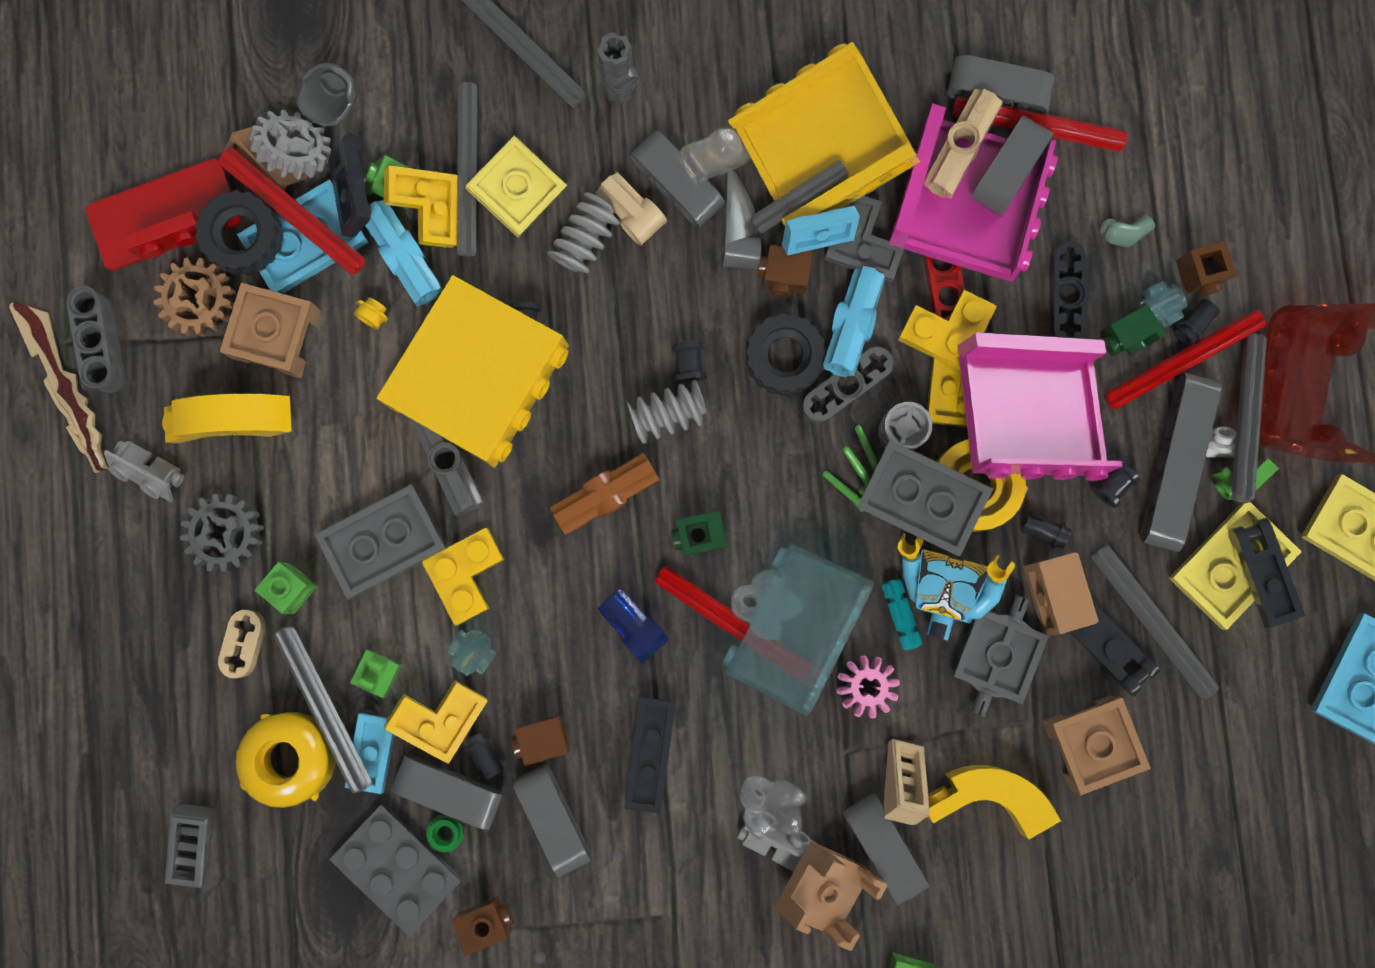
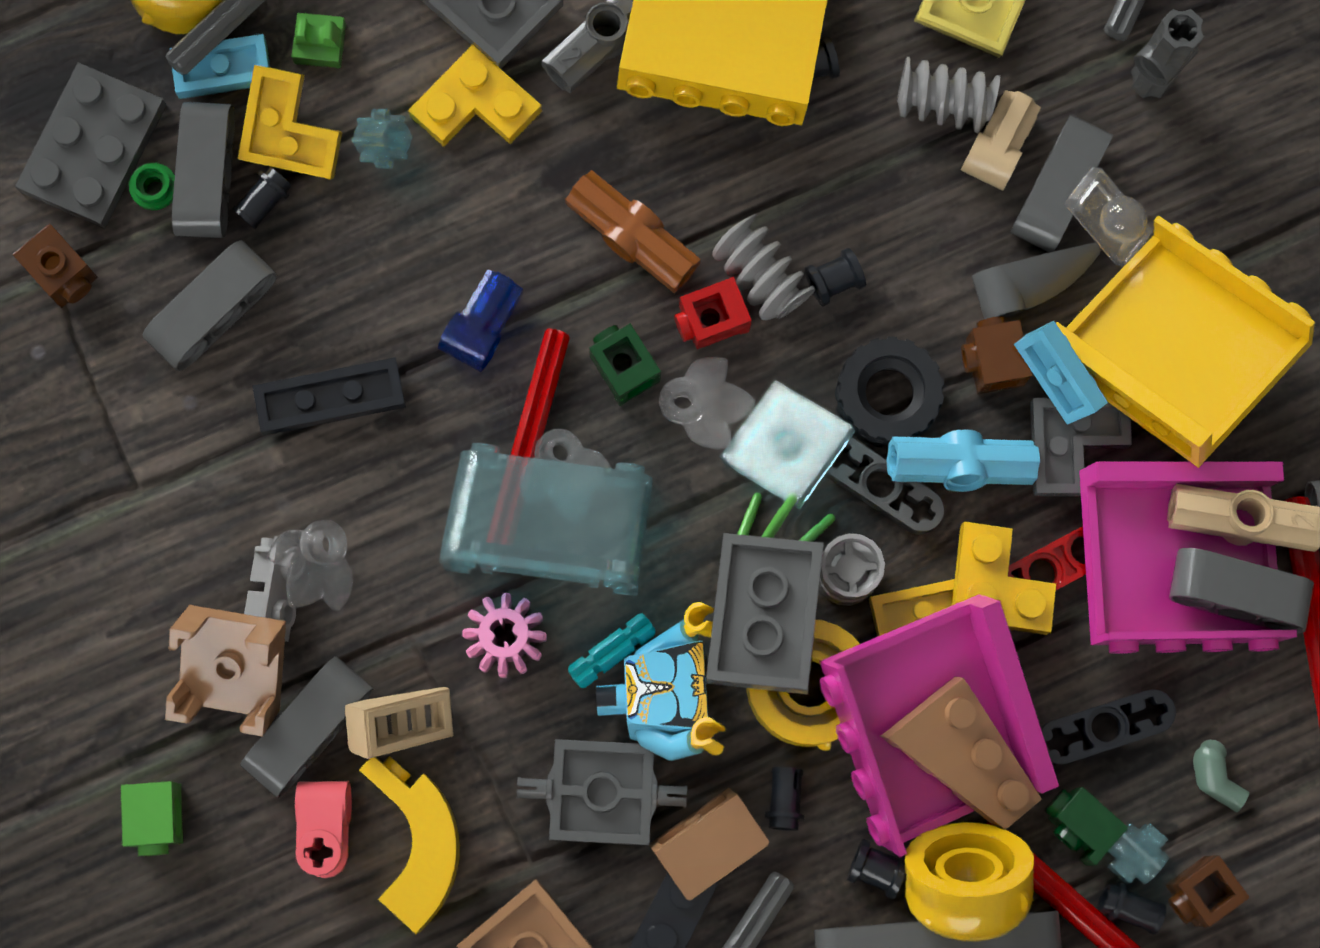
camera: 65 degrees right, 5 degrees down
reddish brown brick [511,715,571,766] -> none
dark grey axle [751,160,849,233] -> none
none -> coral piece [295,781,352,878]
none -> clear plate [659,357,756,449]
none -> red brick [674,277,752,350]
none -> clear light blue plate [720,380,855,509]
none -> medium nougat wing [880,677,1042,830]
none -> yellow piece [905,822,1034,942]

